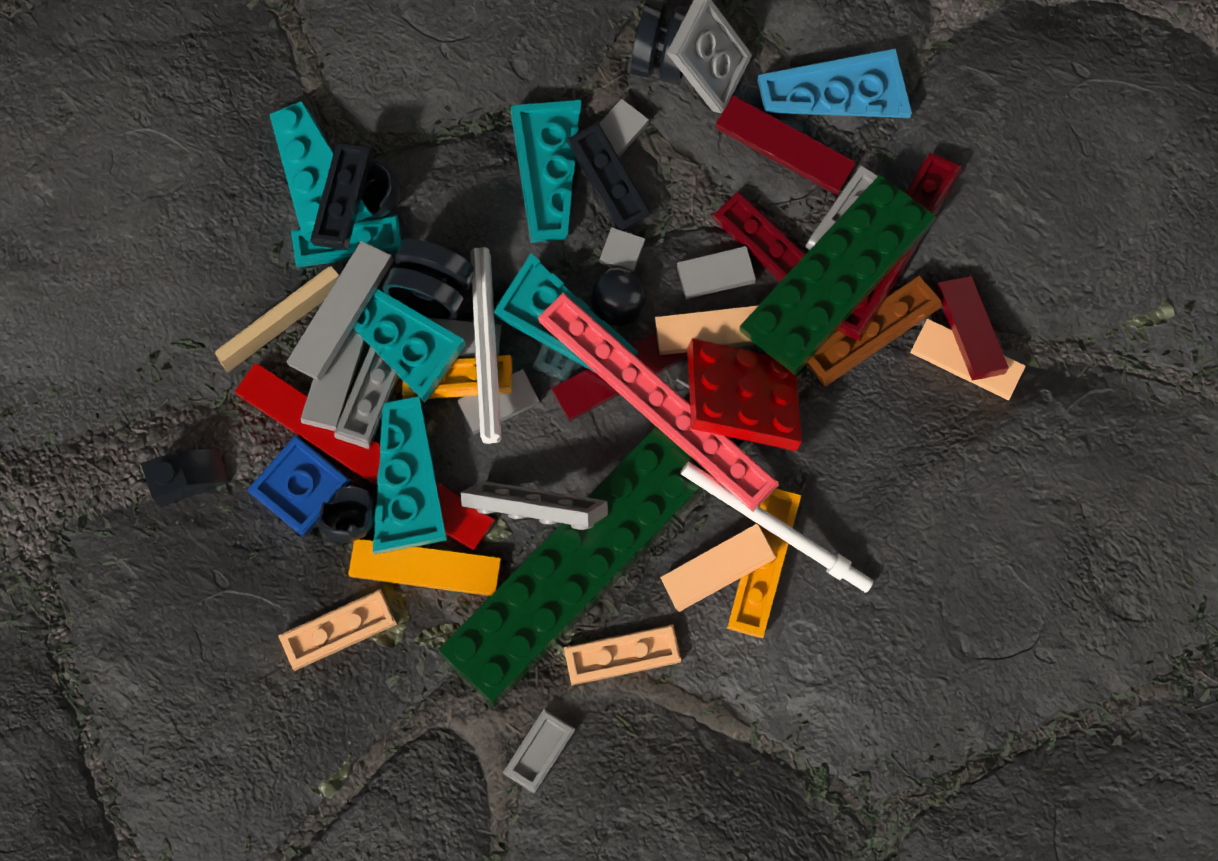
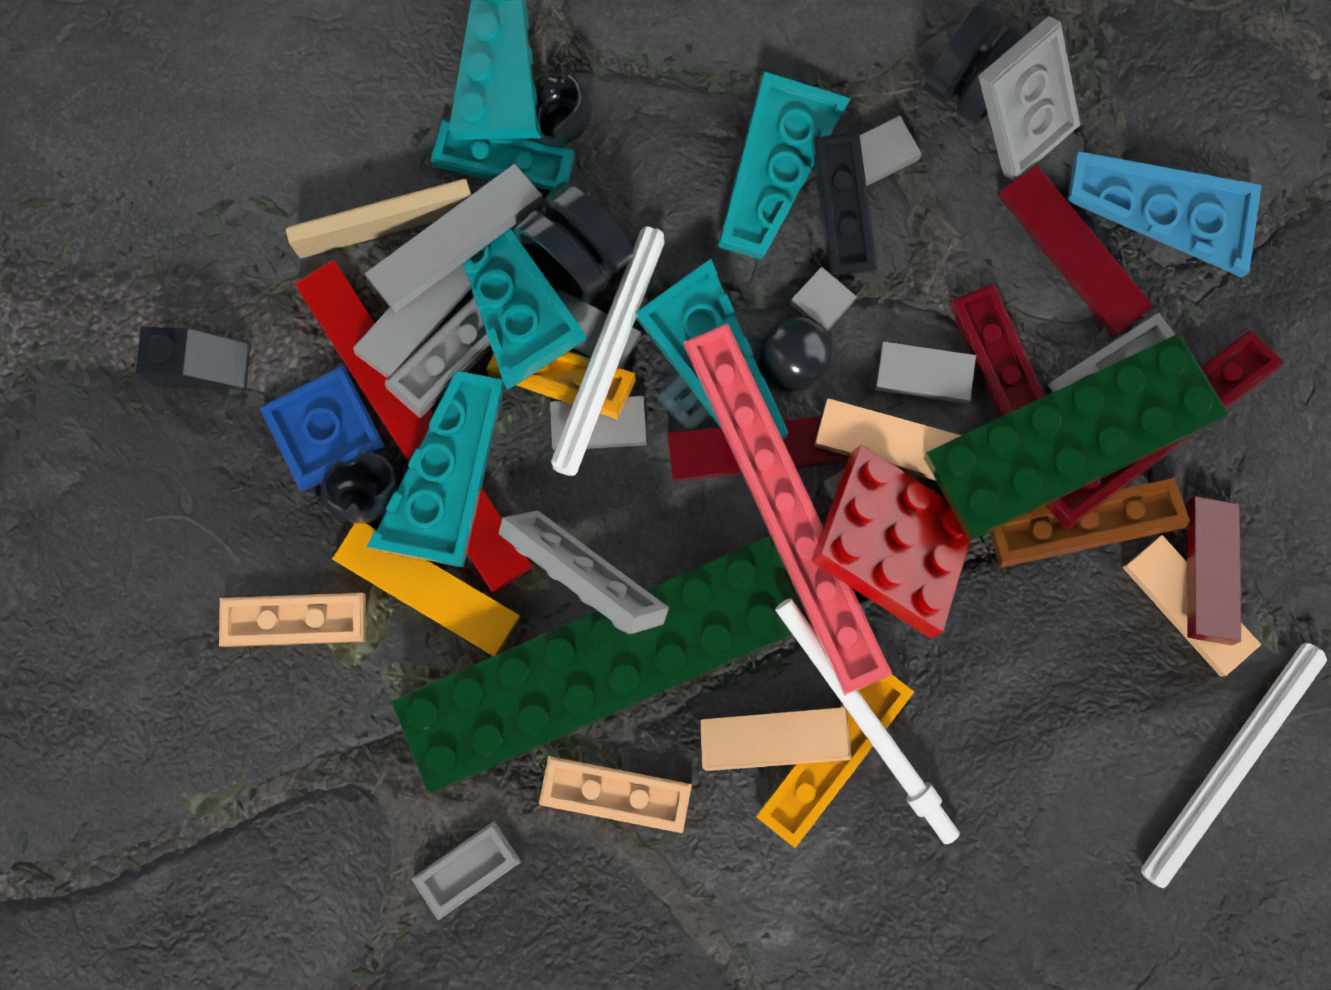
camera: 25 degrees right, 5 degrees up
black tile [310,142,374,250] -> none
none -> white axle [1141,643,1327,888]

